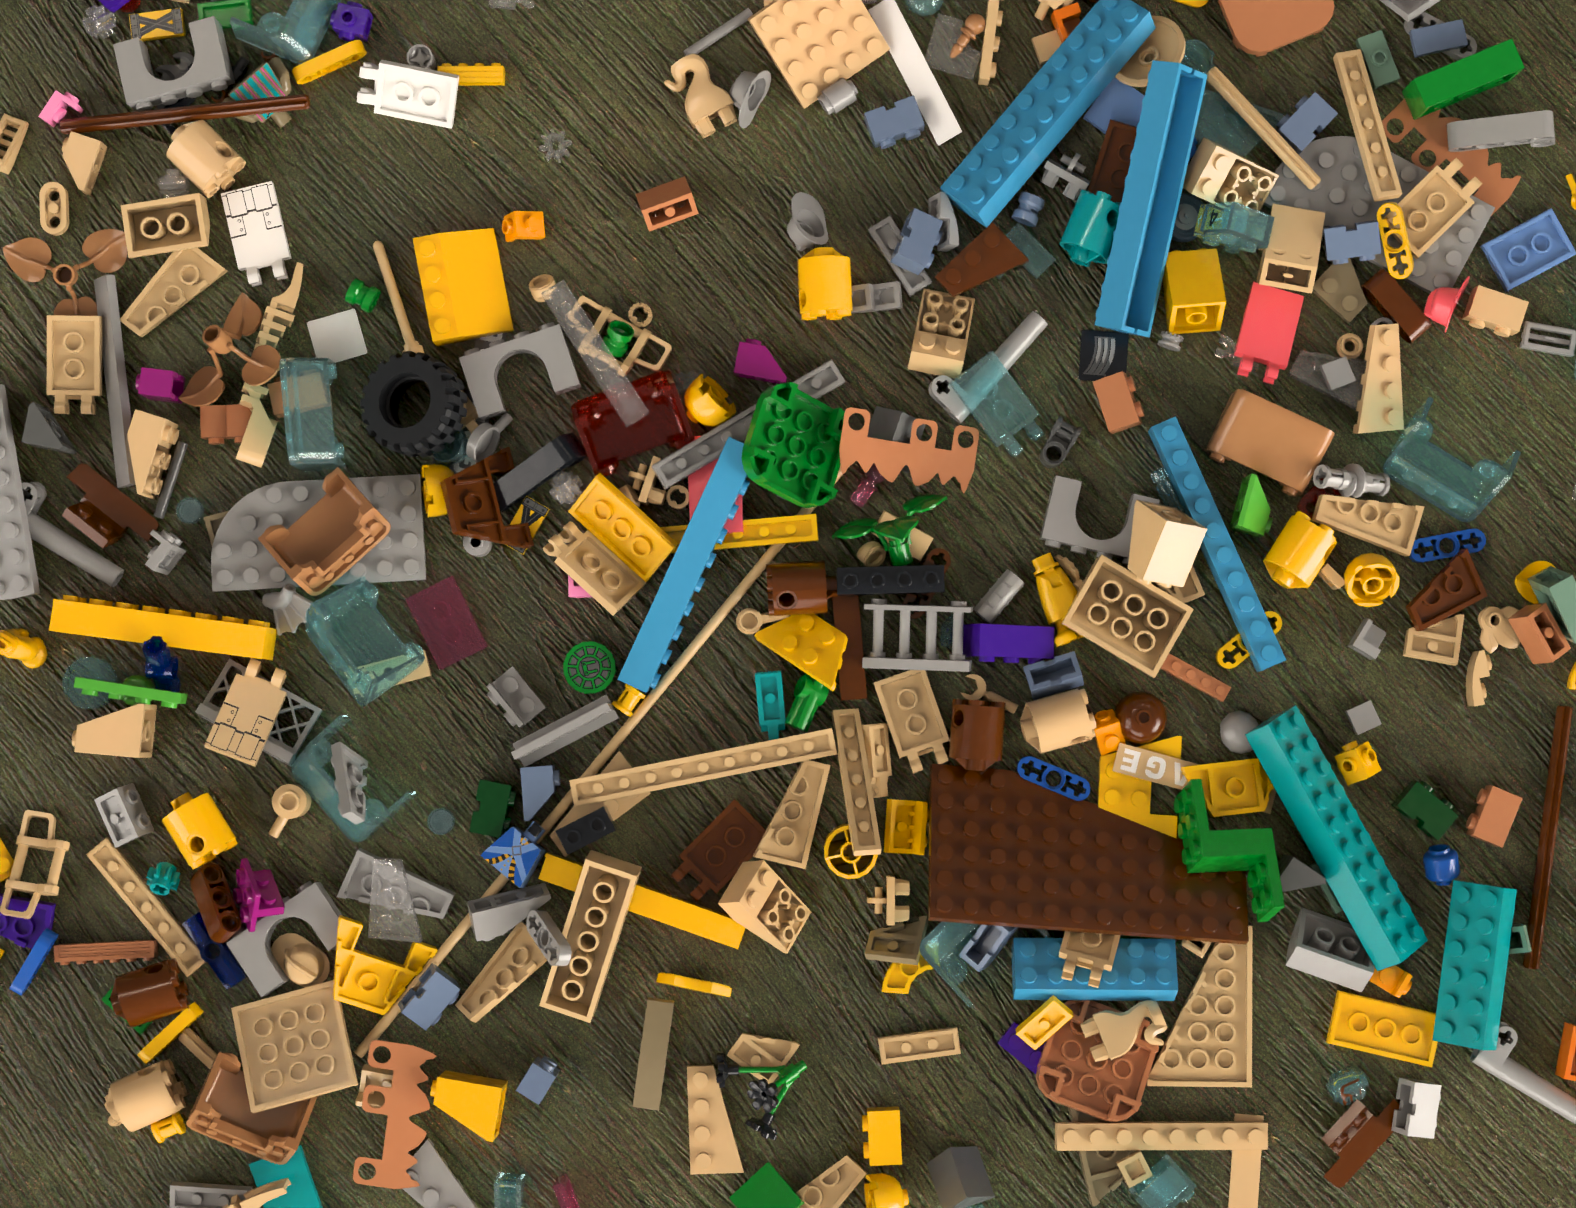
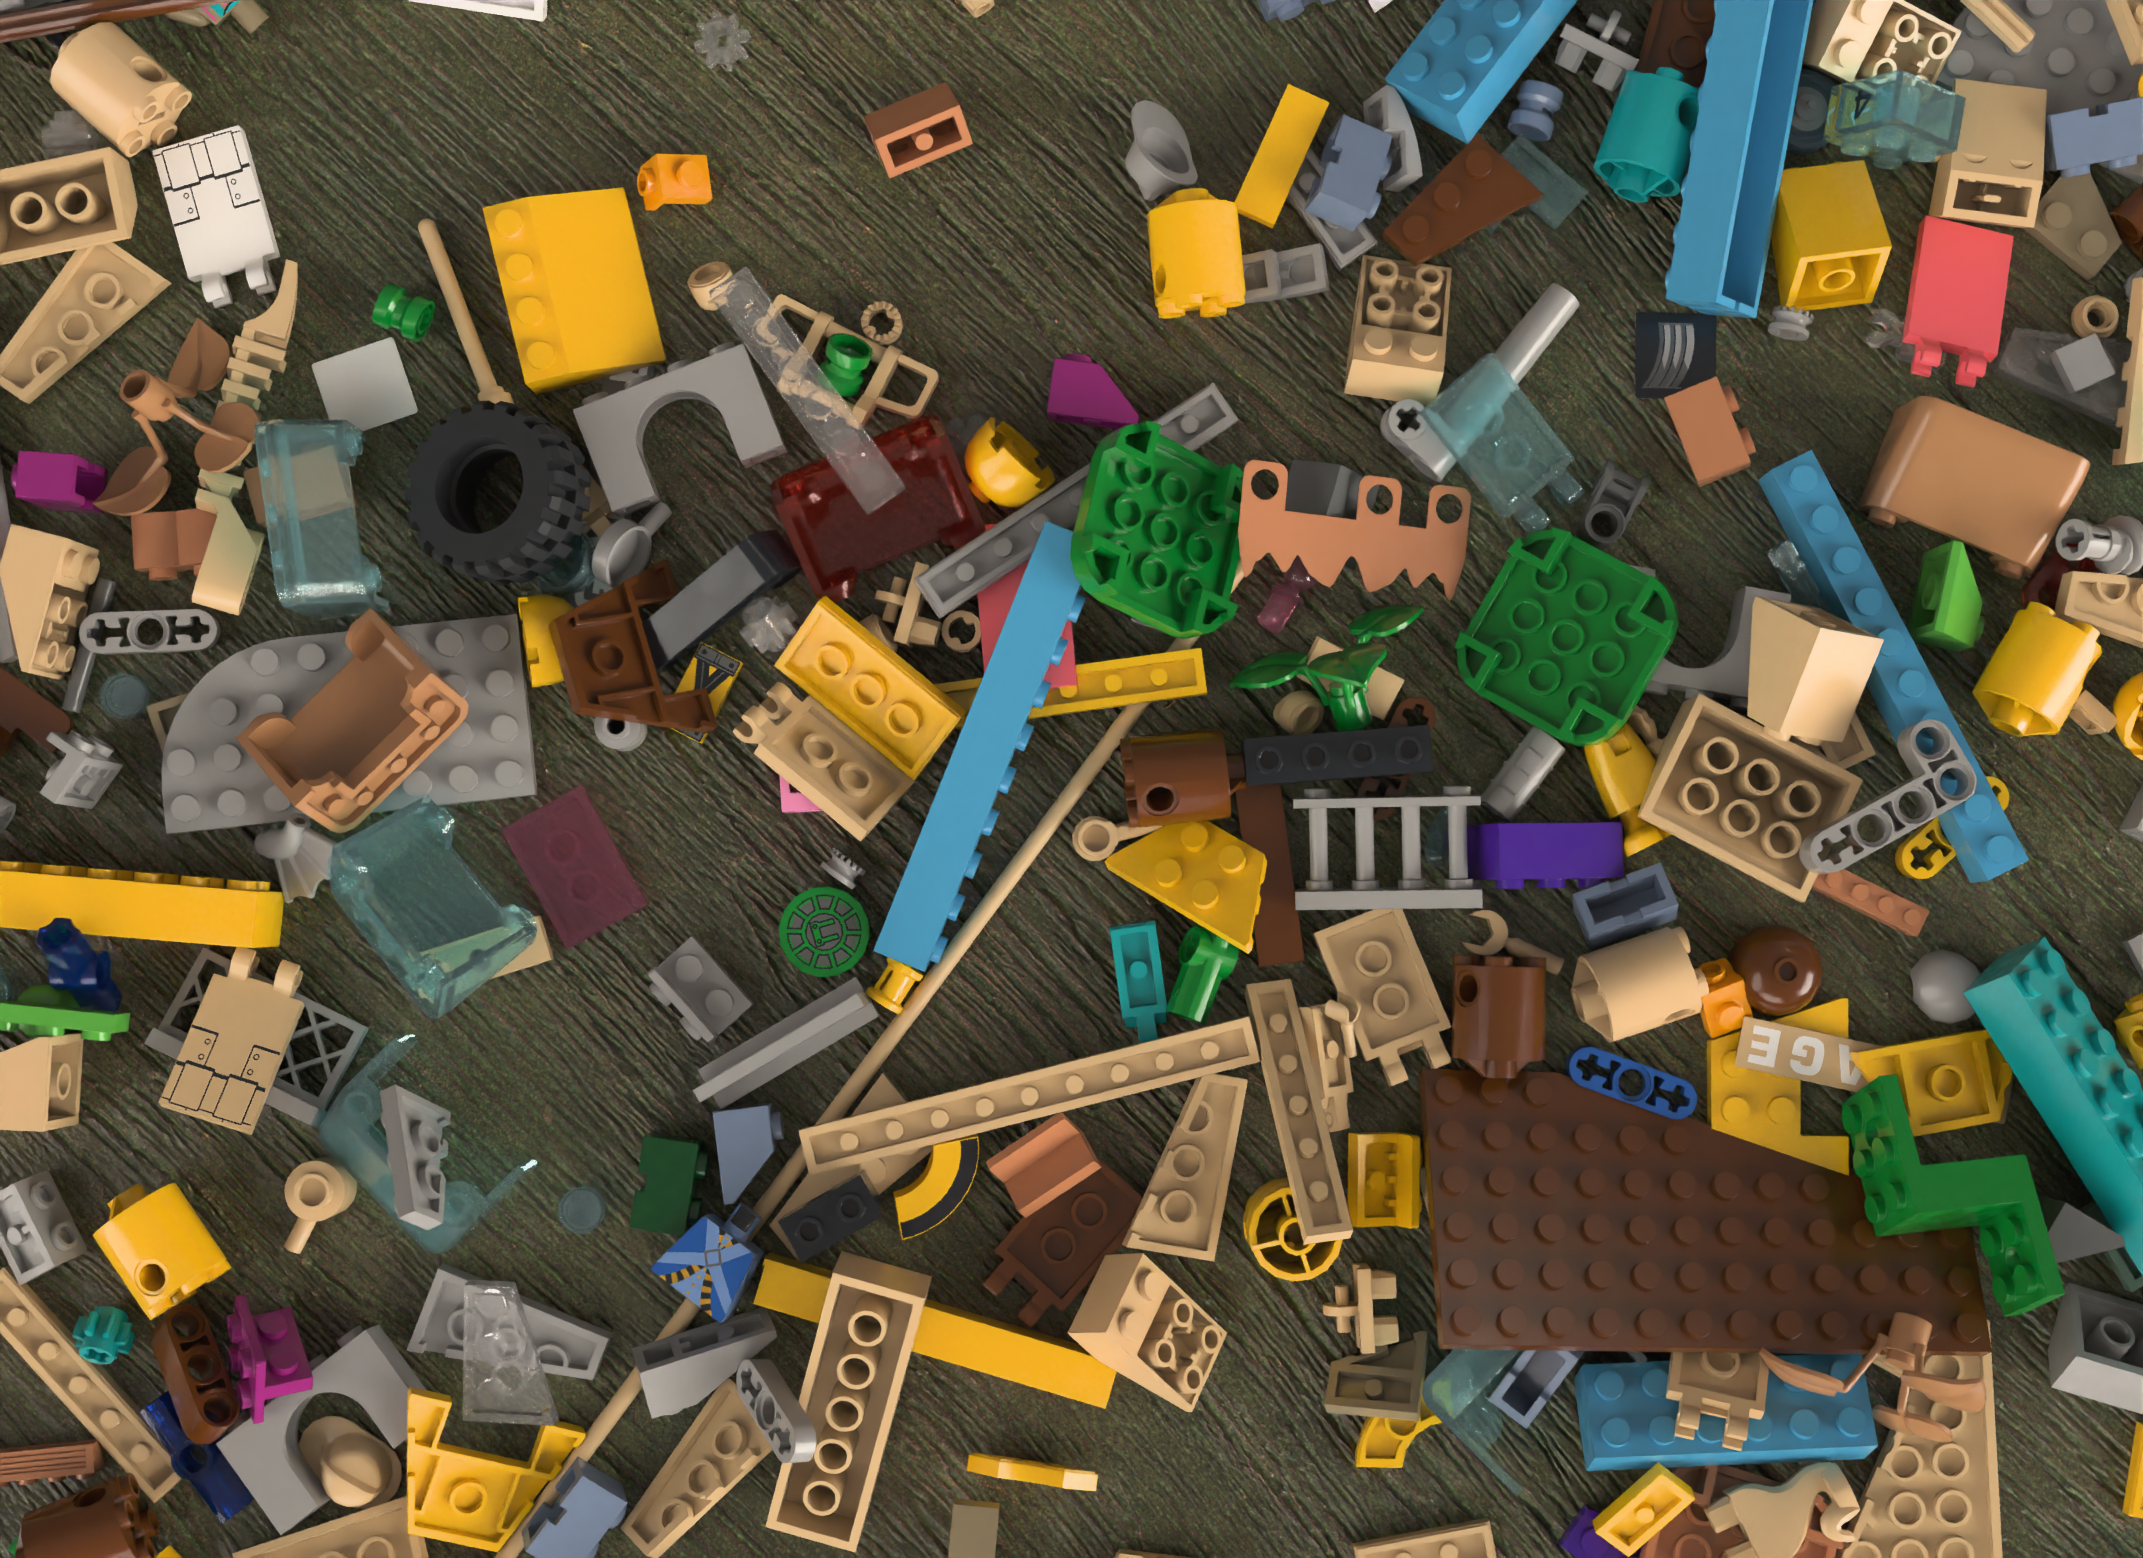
camera: 10 degrees left, 0 degrees up
none -> light grey beam [79,609,221,655]
none -> light grey bush [820,847,866,890]
none -> yellow tile [893,1134,979,1240]
none -> nougat panel [986,1112,1102,1218]
none -> yellow tile [1234,84,1330,229]
none -> tan hand [1325,992,1361,1058]
none -> green tile [1454,527,1678,747]
none -> medium nougat plant [1760,1312,1986,1442]
none -> light grey beam [1799,719,1977,874]

